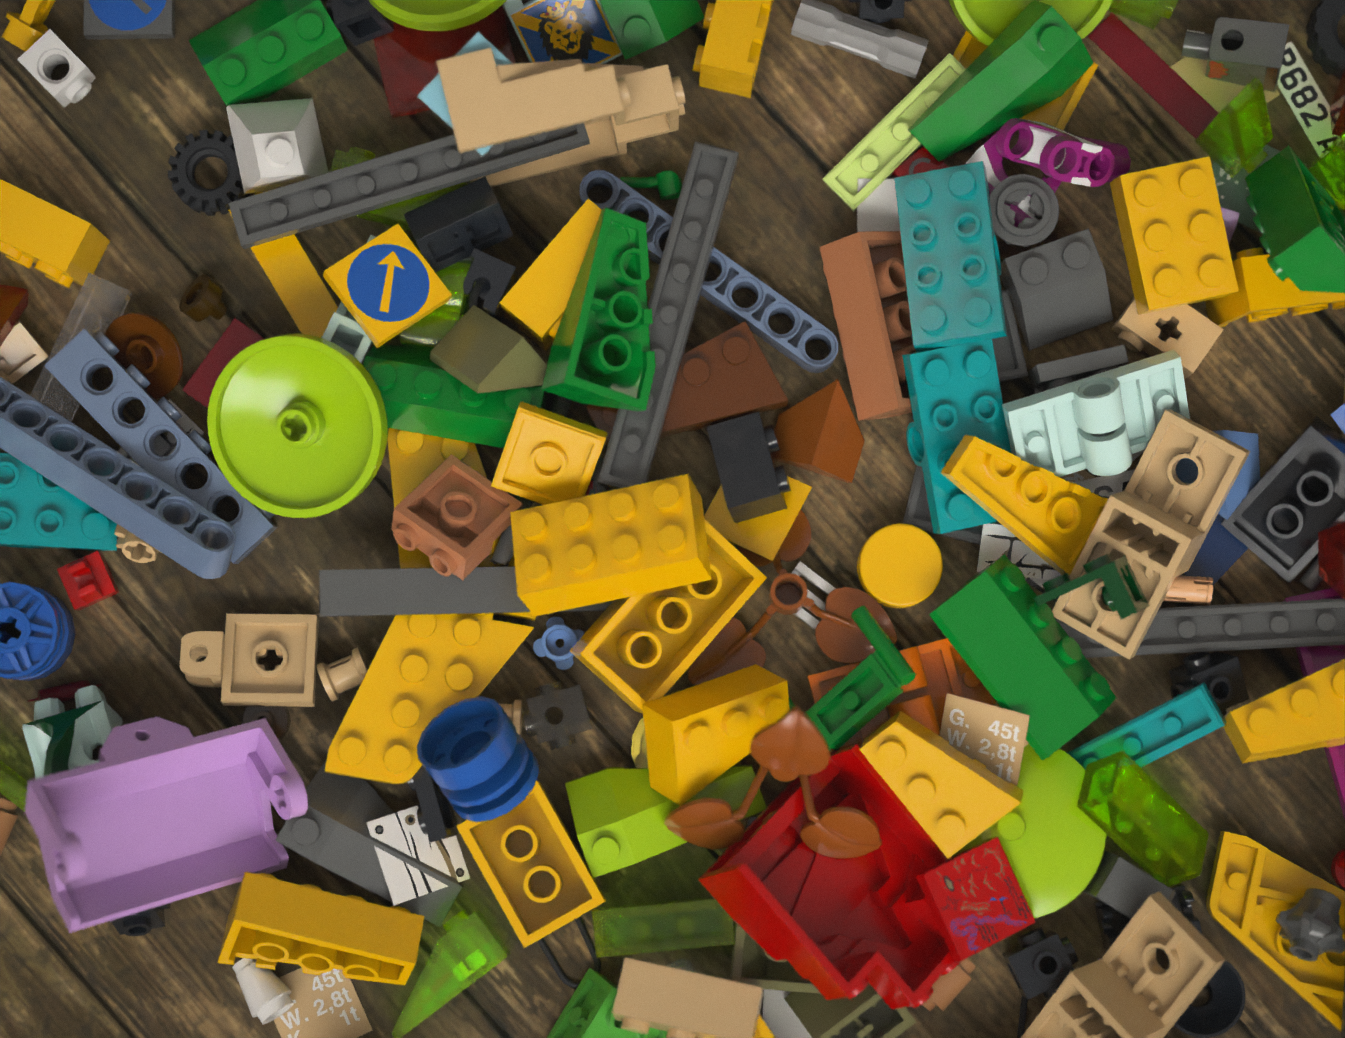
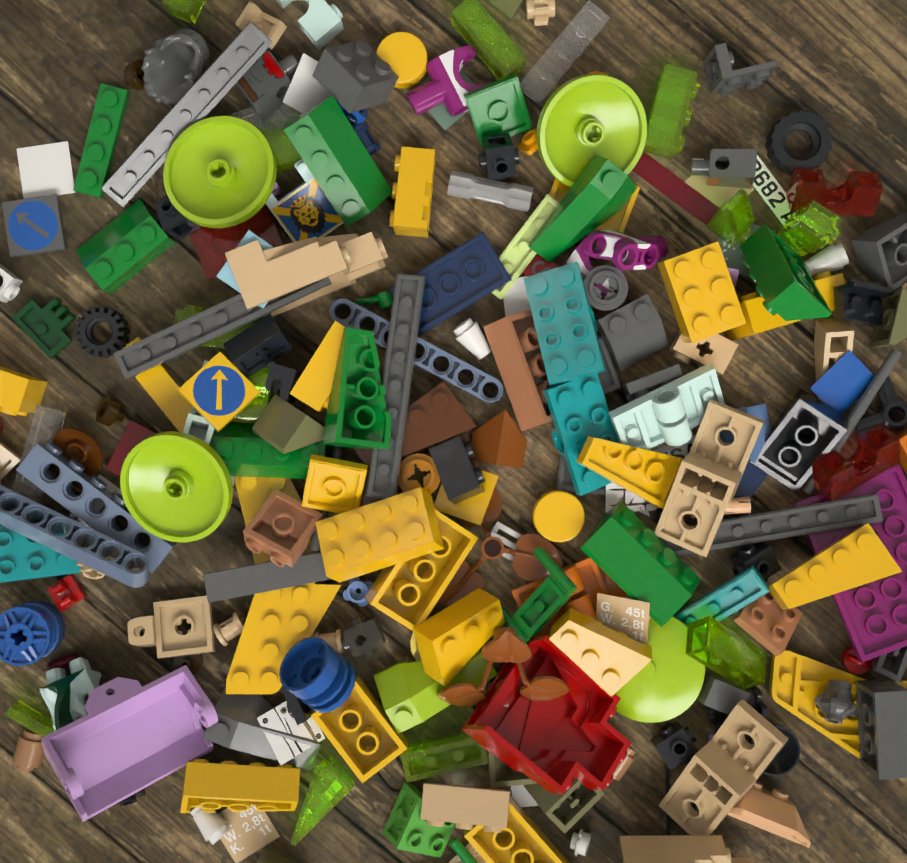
camera: 10 degrees left, 5 degrees up
white slope [226,98,328,194] -> none
red tile [916,837,1036,962] -> none
dark green bracket [1033,554,1149,620] -> none
none -> dark green hinge [12,297,77,359]
none -> dark blue tile [389,232,512,337]
none -> light orange gear [398,454,441,494]
none -> white cone [453,318,491,360]
none -> nougat plate [733,582,803,656]

